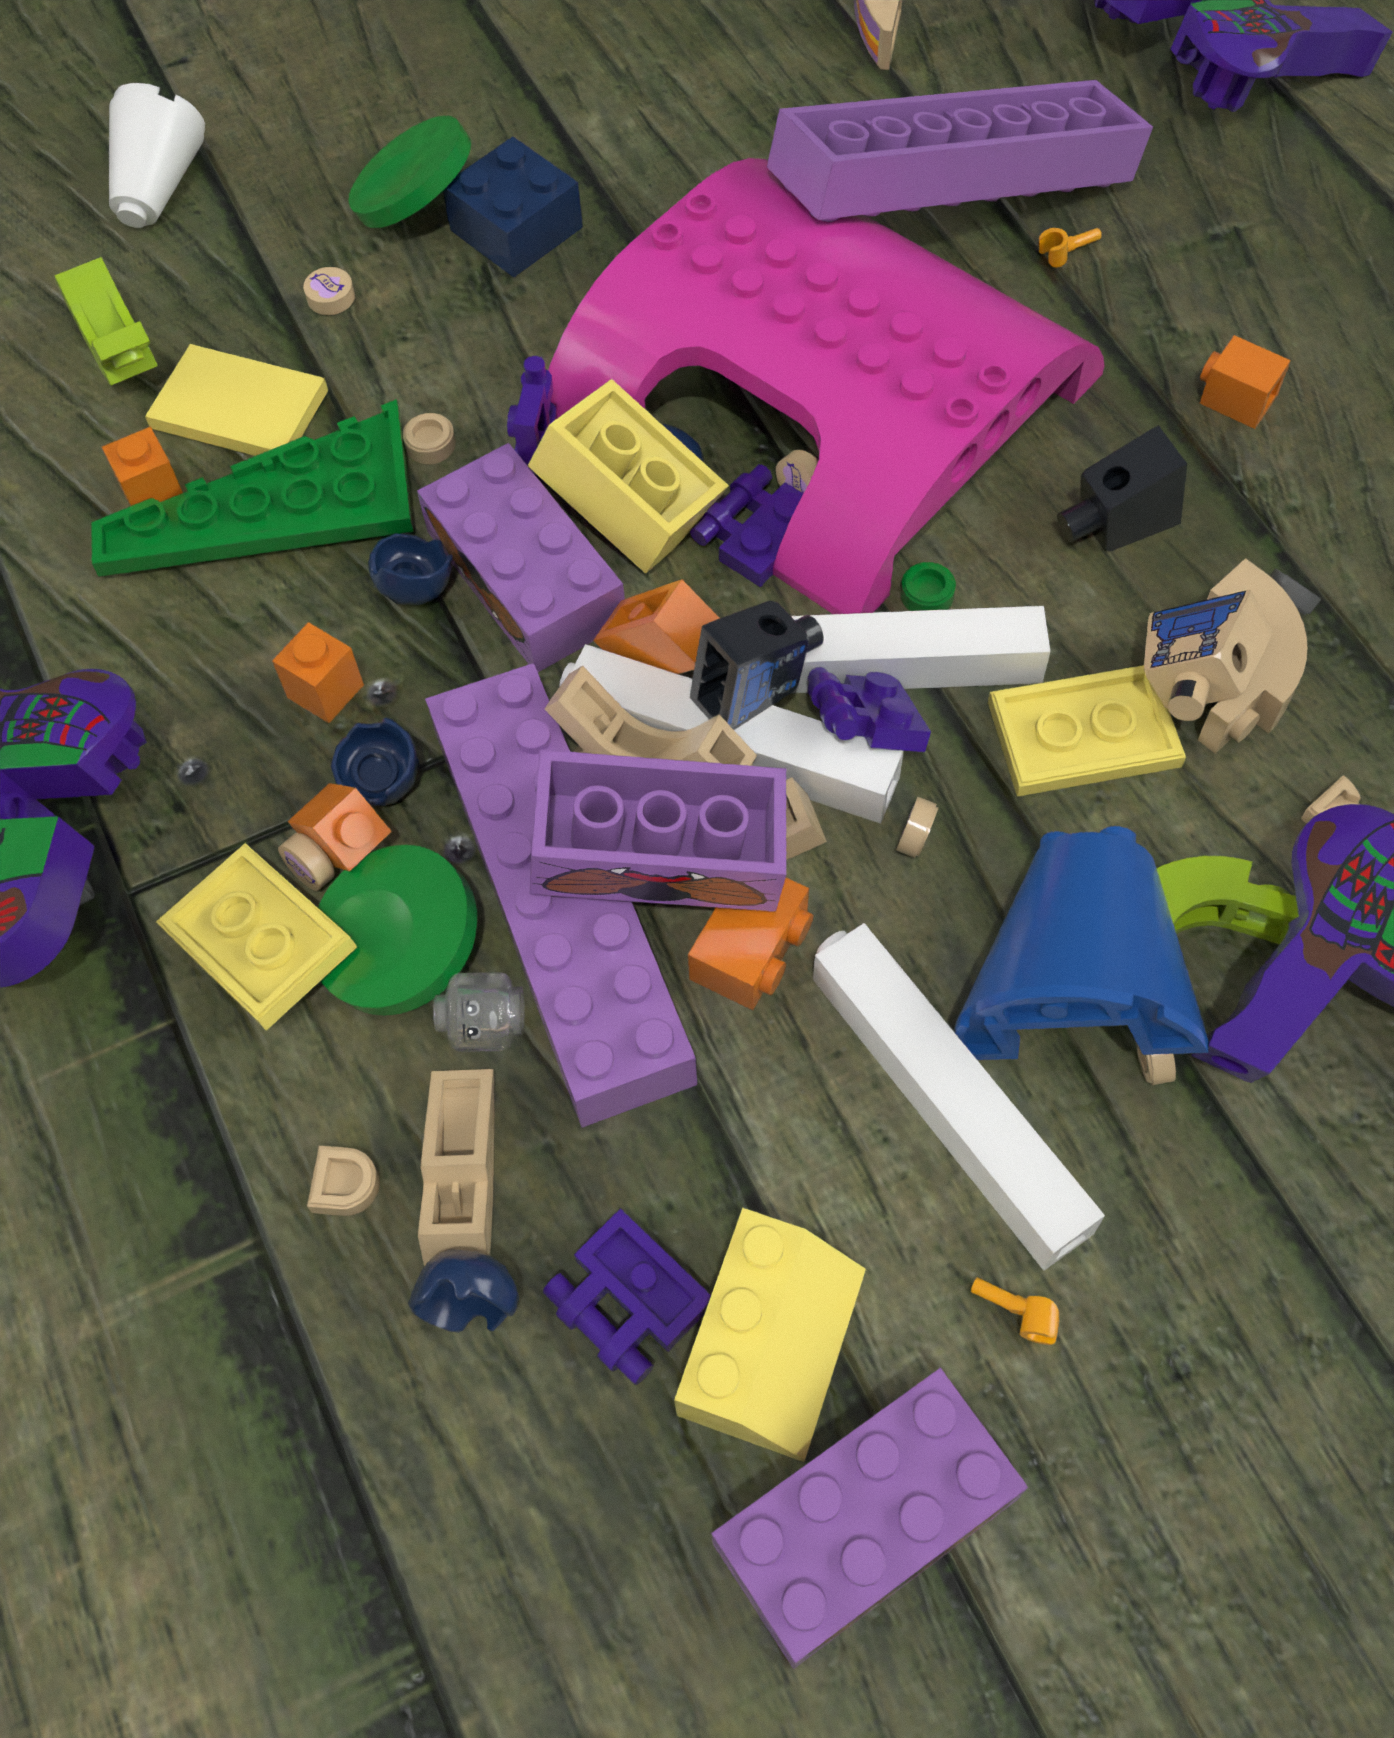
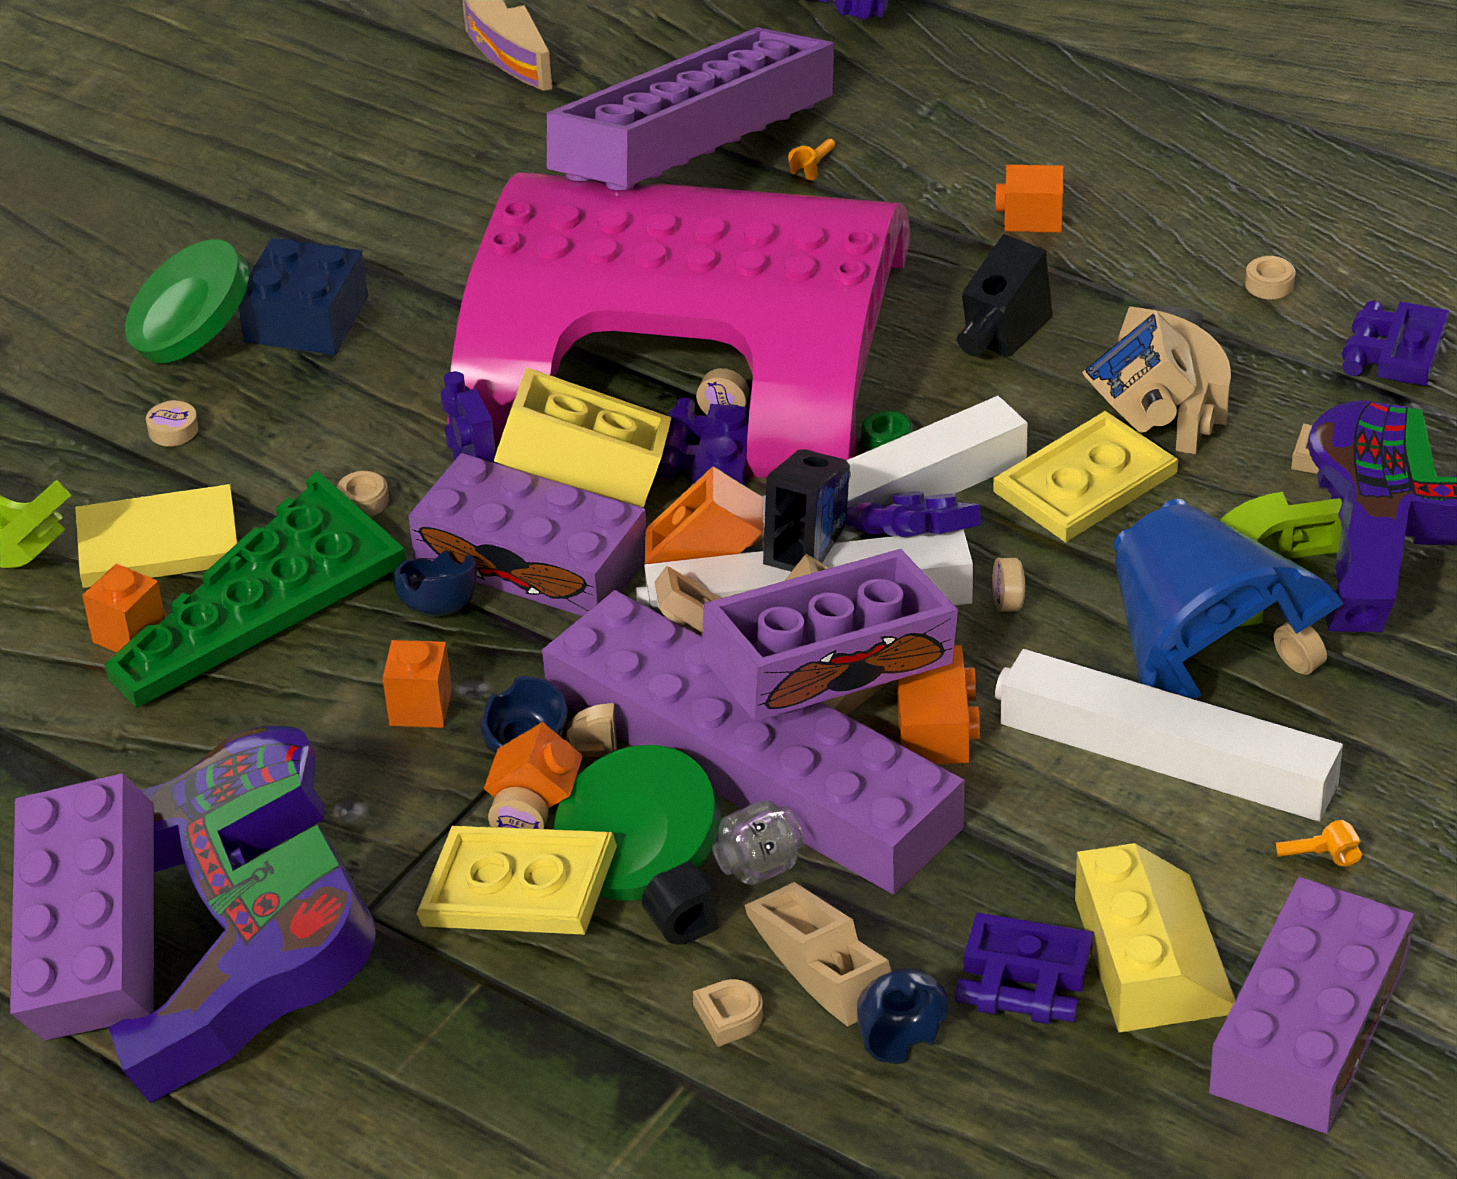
camera: 30 degrees left, 20 degrees down
none -> tan tile [562,703,617,757]
none -> black plate [641,860,720,945]

